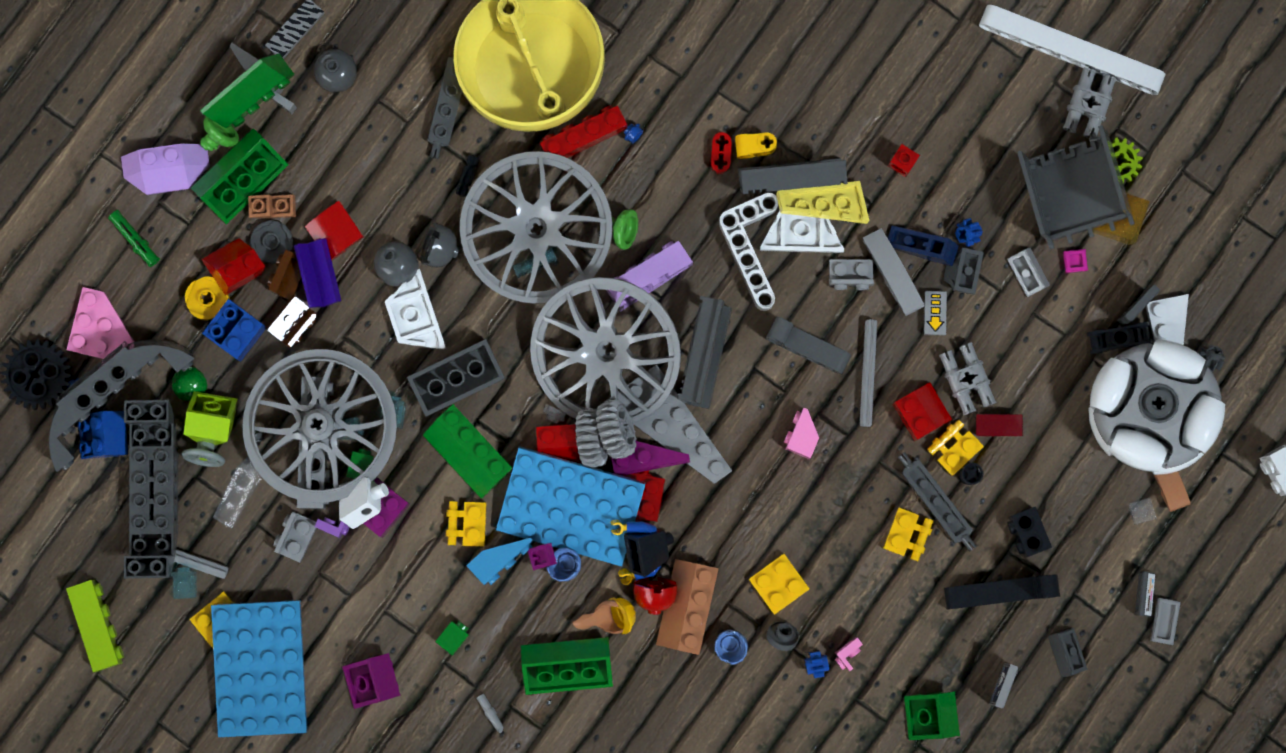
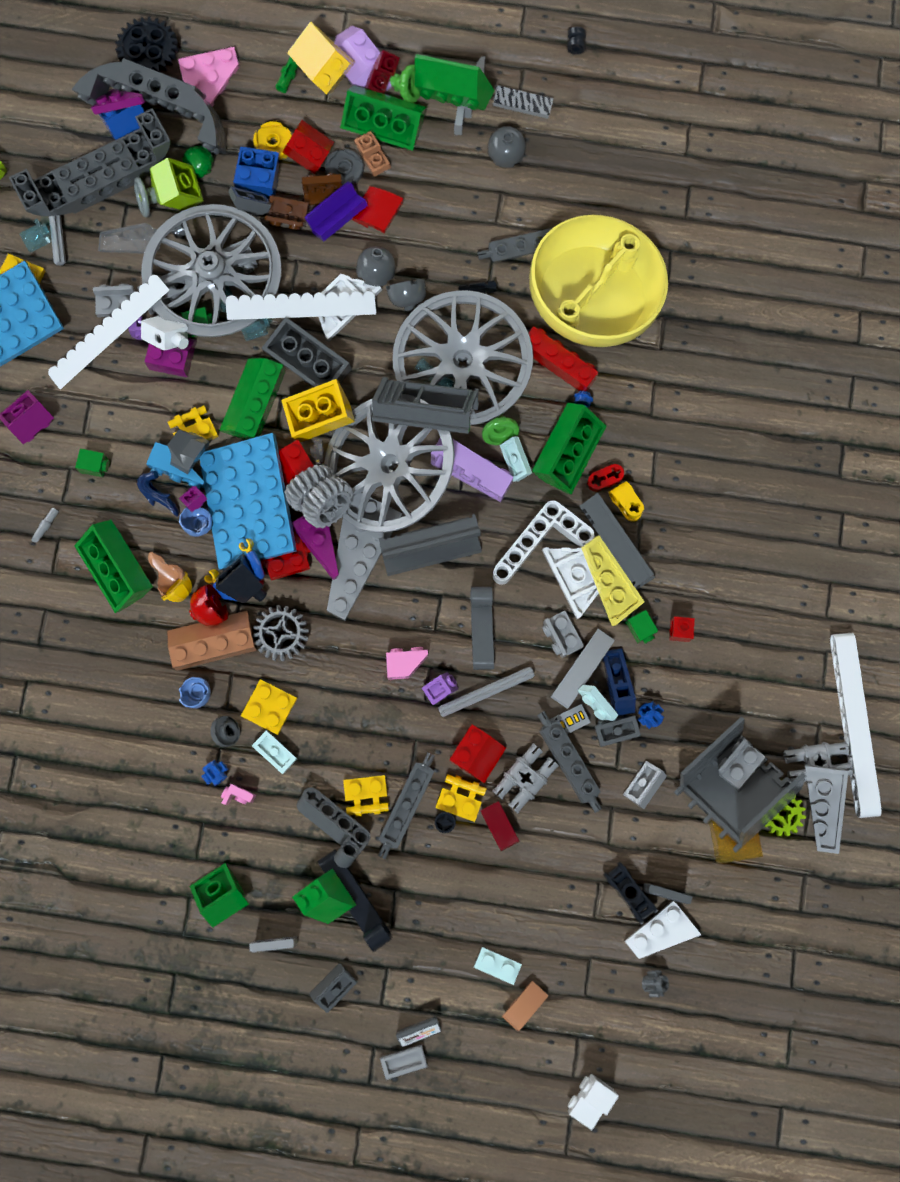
camera: 60 degrees right, 5 degrees down
black brick [1007,506,1052,558] -> none
dark pink tile [1063,249,1088,273] -> none
piece [1088,340,1225,475] -> none
clear plate [1128,498,1157,525] -> none
none -> white sticker [49,275,169,389]
none -> magenta wing [91,89,145,115]
none -> dark blue piece [137,471,179,517]
none -> dark grey slope [167,429,210,475]
none -> white sticker [226,291,376,320]
none -> dark grey slope [228,186,271,217]
none -> light aqua plate [252,731,297,774]
none -> light grey gear [253,606,309,661]
none -> yellow slope [281,379,355,442]
none -> yellow slope [287,22,355,95]
none -> green slope [292,869,356,924]
none -> dark grey beam [296,788,371,868]
none -> dark red slope [365,50,400,94]
none -> dark grey piece [372,377,479,434]
none -> medium lavender bracket [422,672,458,705]
none -> light aqua plate [474,947,522,985]
none -> light aqua plate [500,436,532,482]
none -> green slope [532,403,607,495]
none -> dark grey plate [537,711,602,813]
none -> light aqua plate [578,685,618,721]
none -> green brick [625,610,658,644]
none -> light grey bracket [718,739,766,791]
none -> light grey wing [805,765,849,854]

